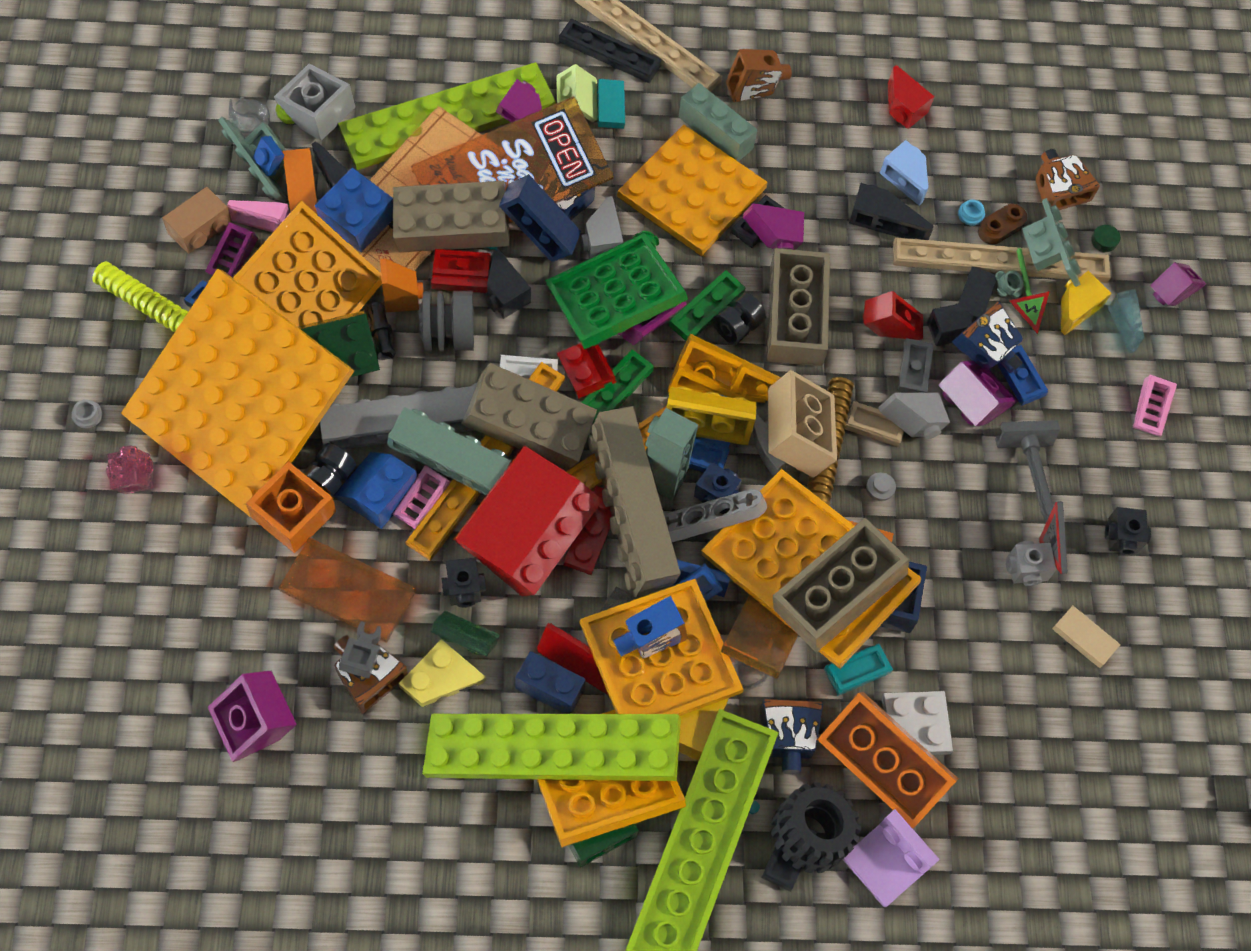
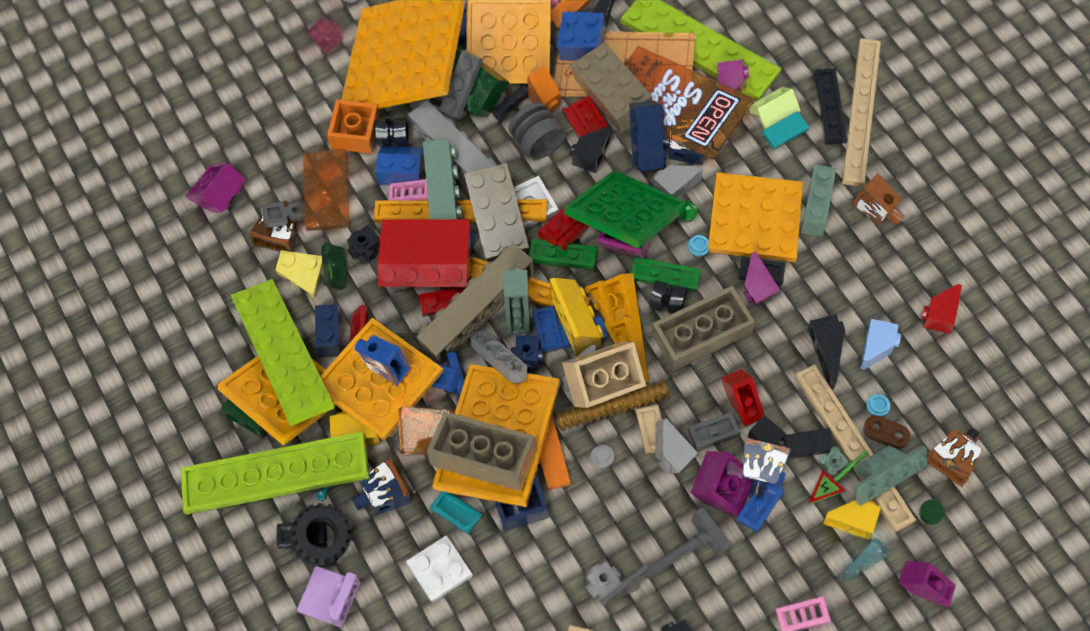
camera: 70 degrees right, 0 degrees up
orange brick [817,692,959,829] -> none
none -> dark grey plate [439,50,484,119]
none -> medium azure plate [688,235,709,257]

